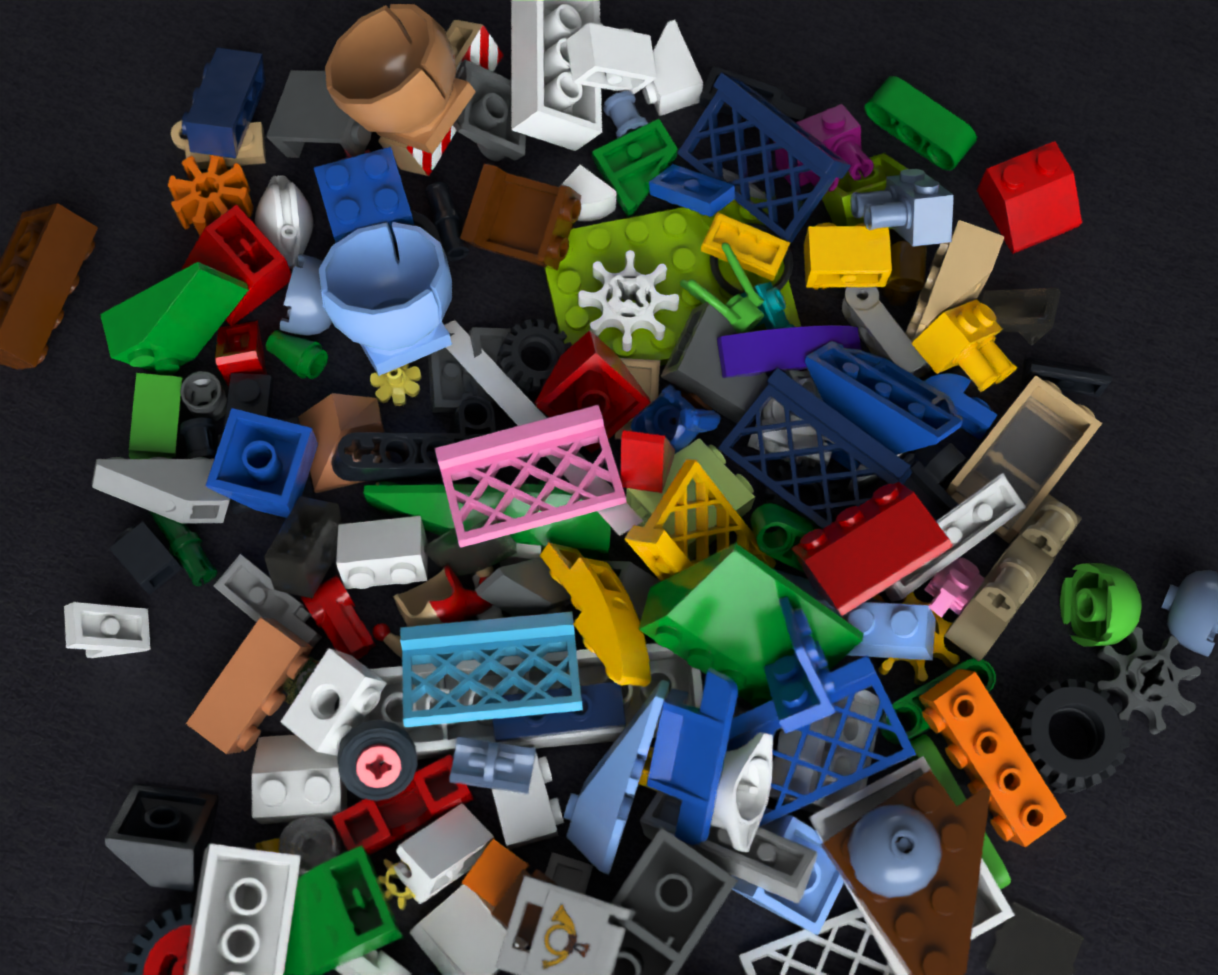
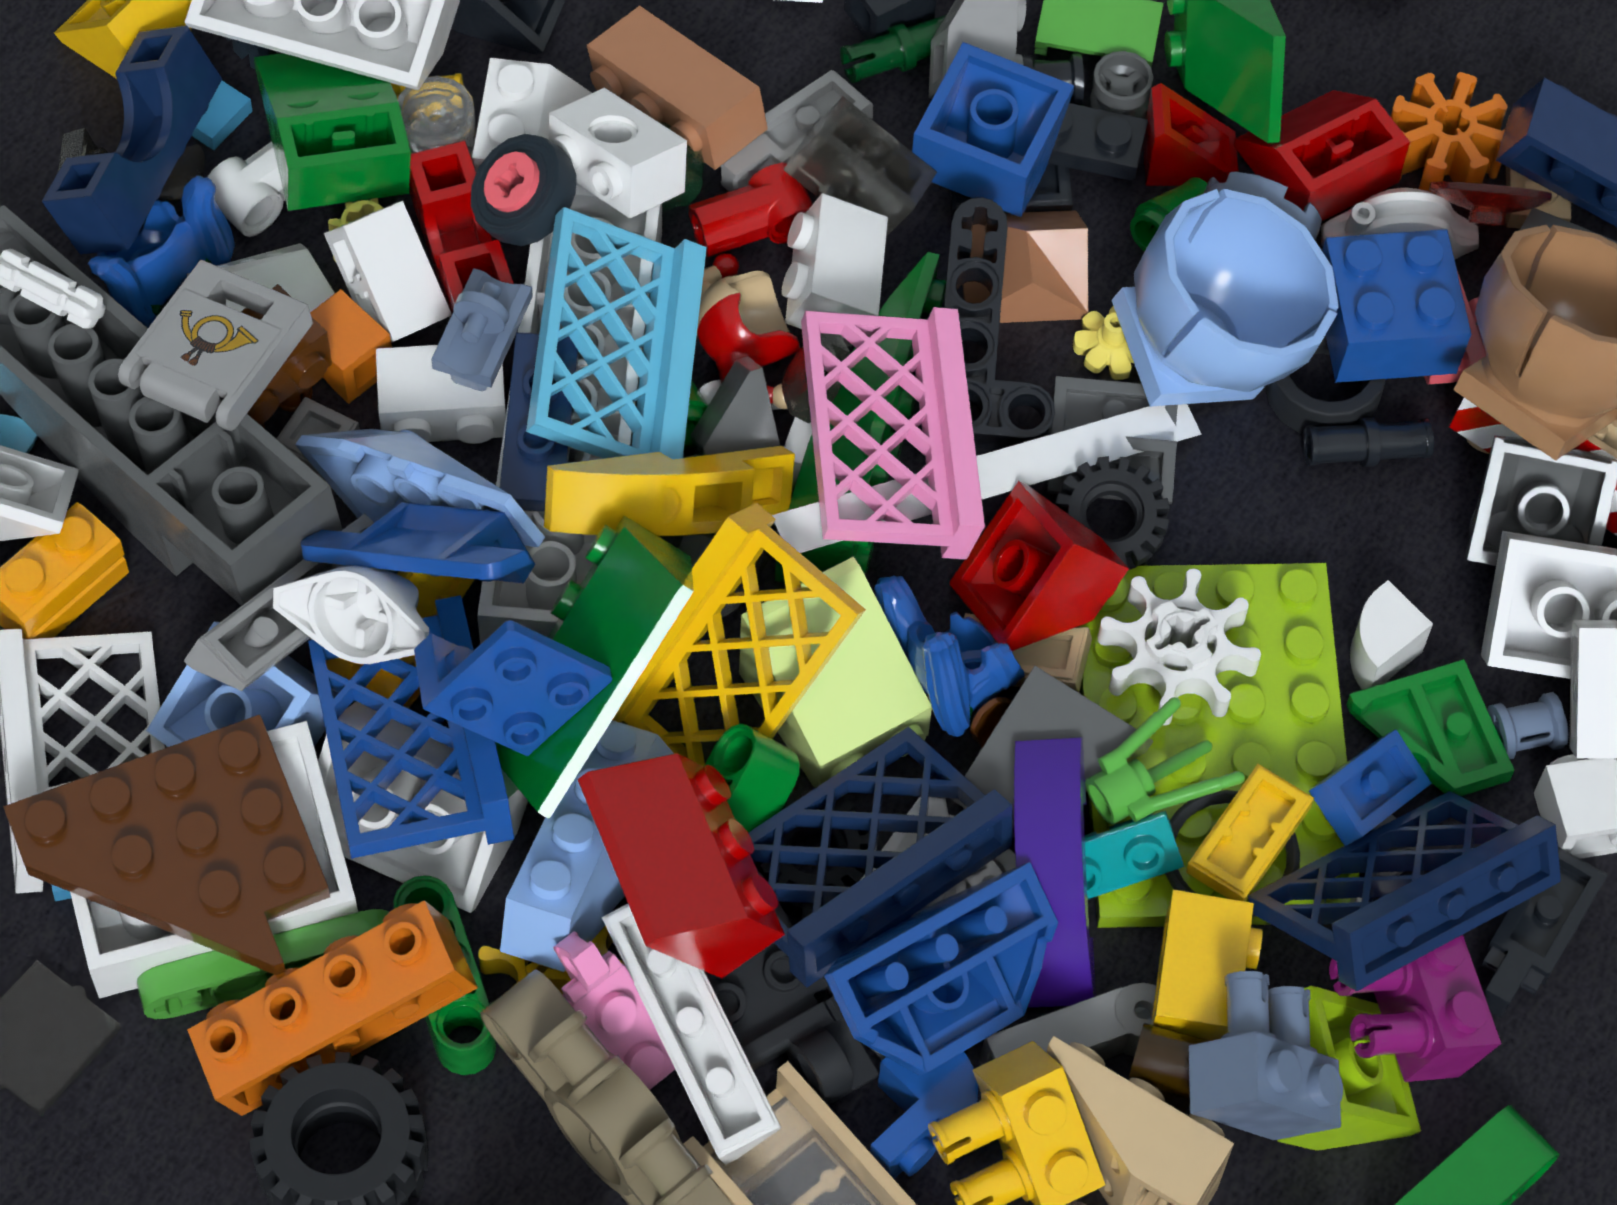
camera: 100 degrees right, 10 degrees down
reddish brown panel [460,163,582,271] -> none
red slope [621,430,675,493] -> none
sand blue cylinder [847,805,942,898] -> none
none -> clear red dish [1429,181,1552,226]

